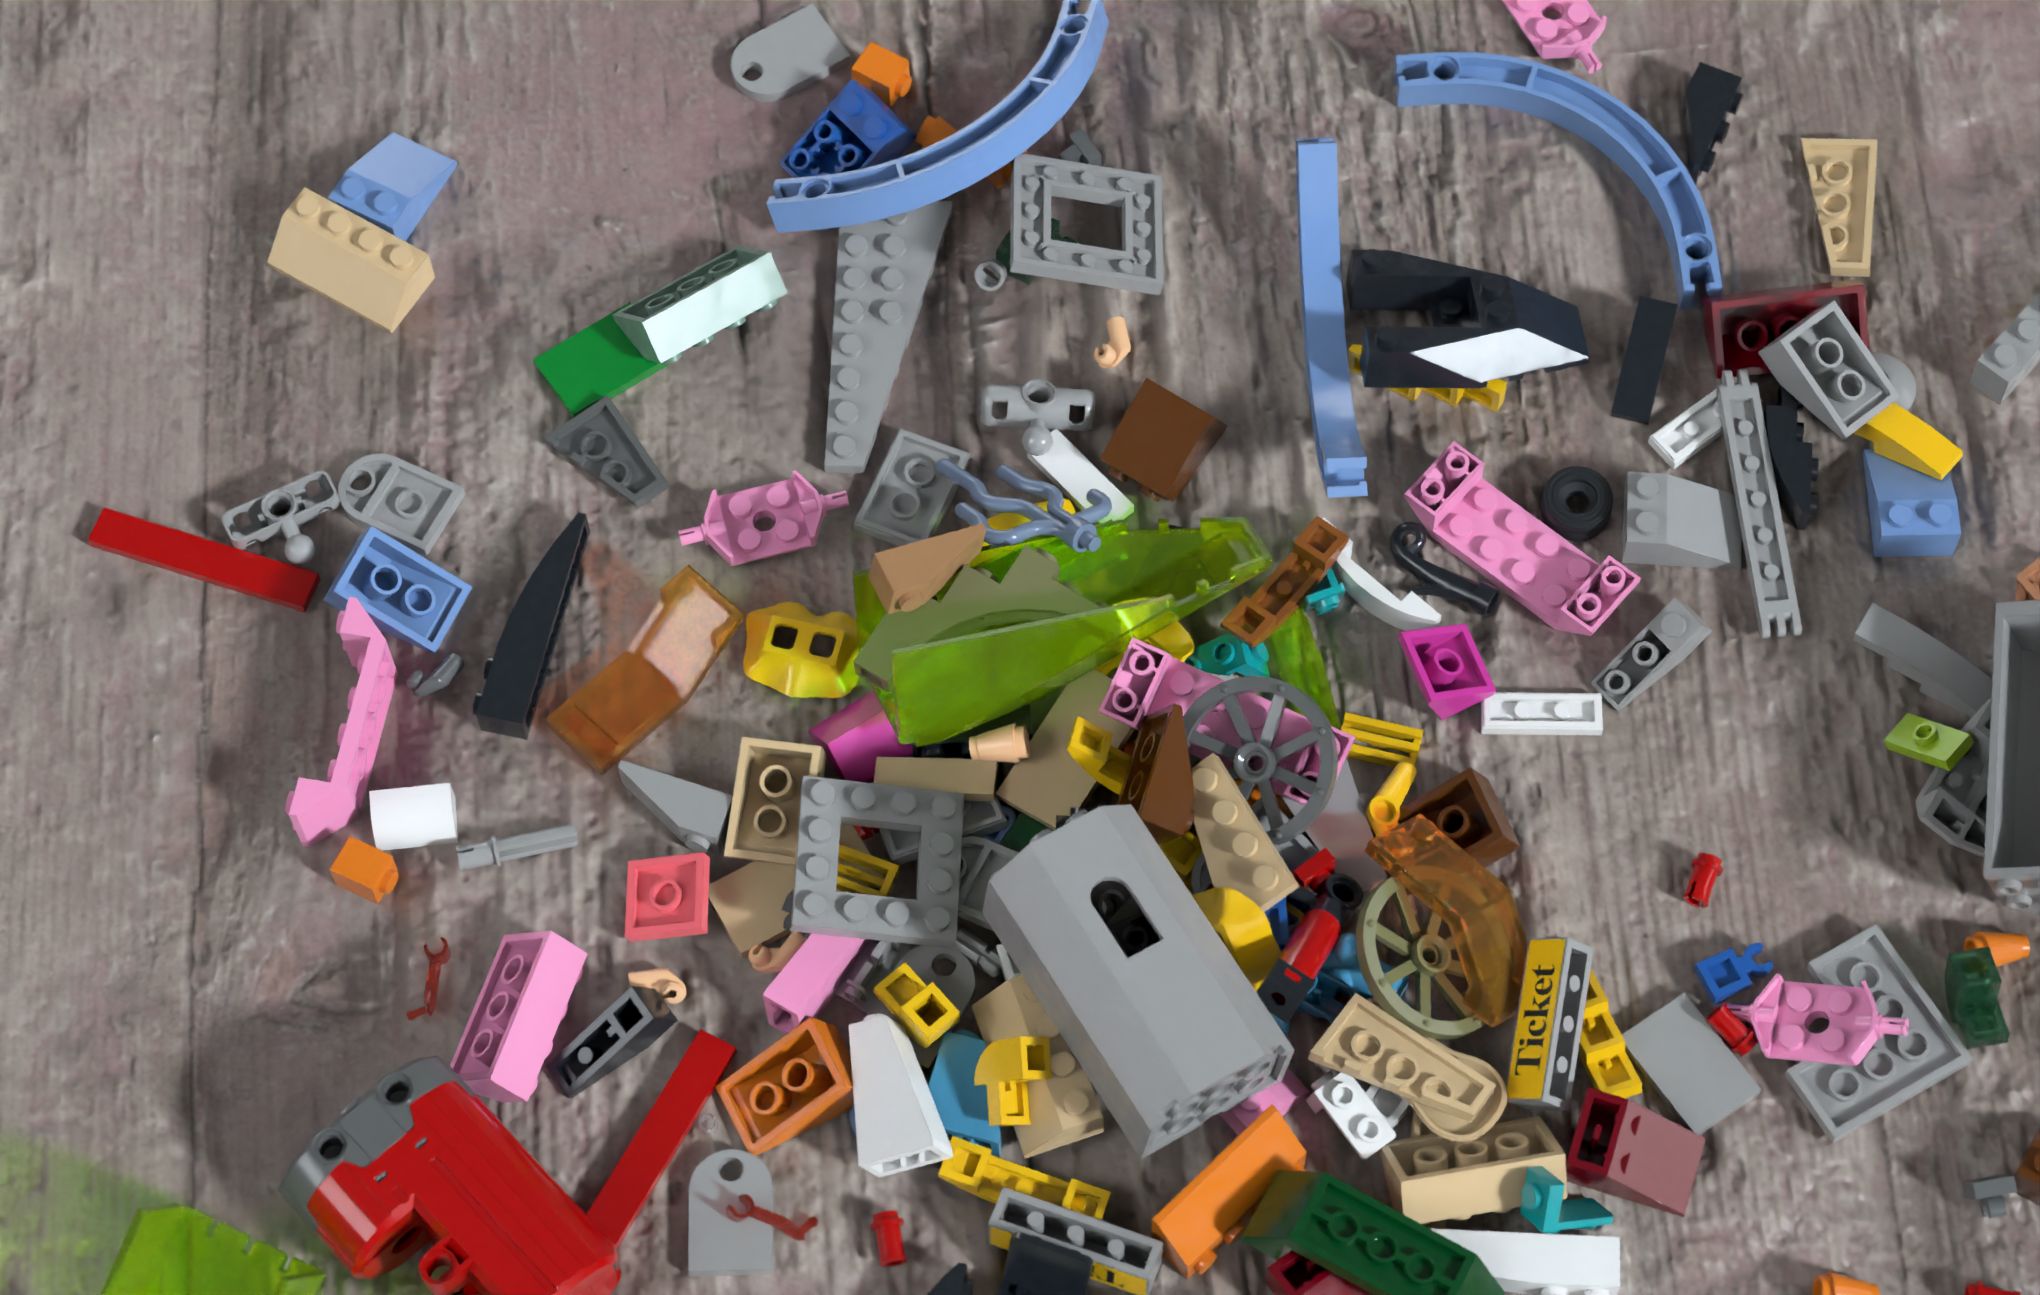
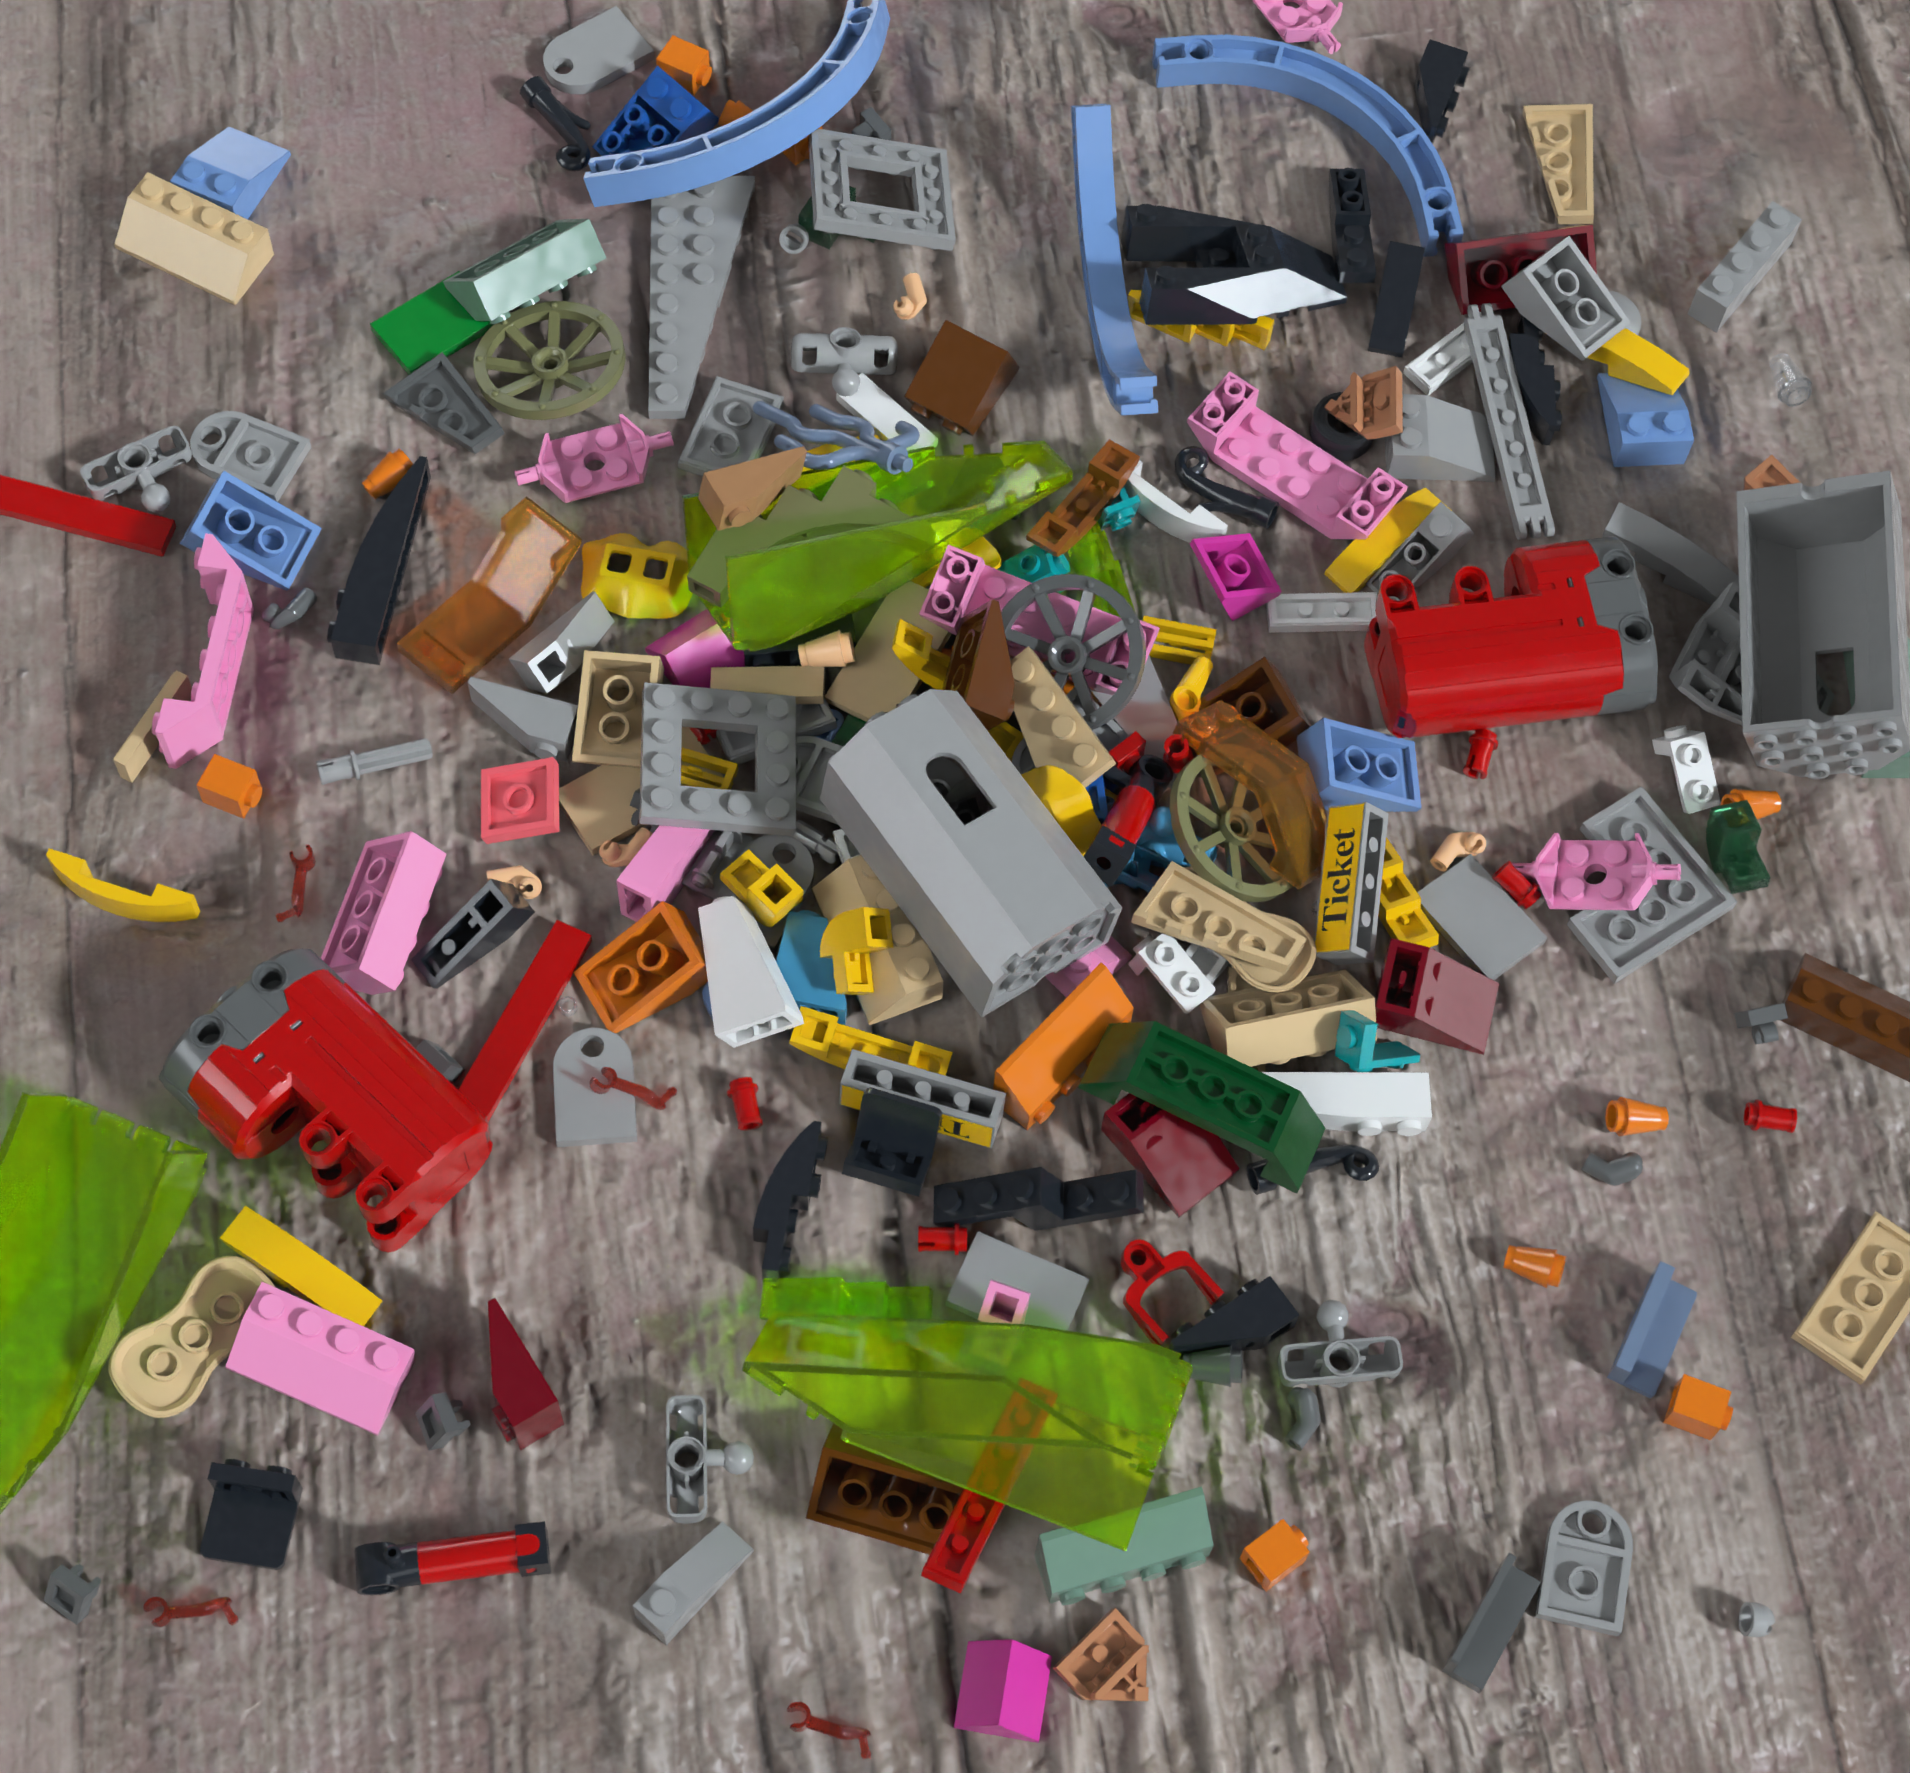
camera: 10 degrees left, 0 degrees up
white brick [369,783,458,851] -> none
blue plate [1694,943,1774,1005] -> none
lime plate [1884,713,1974,771] -> none
none -> yellow slope [46,848,201,922]
none -> tan tile [113,670,192,783]
none -> orange cone [361,448,413,500]
none -> dark grey tile [416,1039,465,1082]
none -> olive wheel [473,301,626,420]
none -> light grey slope [509,591,615,693]
none -> black plant [520,76,591,171]
none -> red pin [1163,734,1194,774]
none -> medium blue slope [1297,718,1422,812]
none -> nougat slope [1324,366,1403,440]
none -> yellow slope [1324,488,1452,593]
none -> black slope [1329,168,1376,283]
none -> red piece [1364,536,1658,738]
none -> light nougat arm [1430,832,1486,872]
none -> white bracket [1652,725,1720,814]

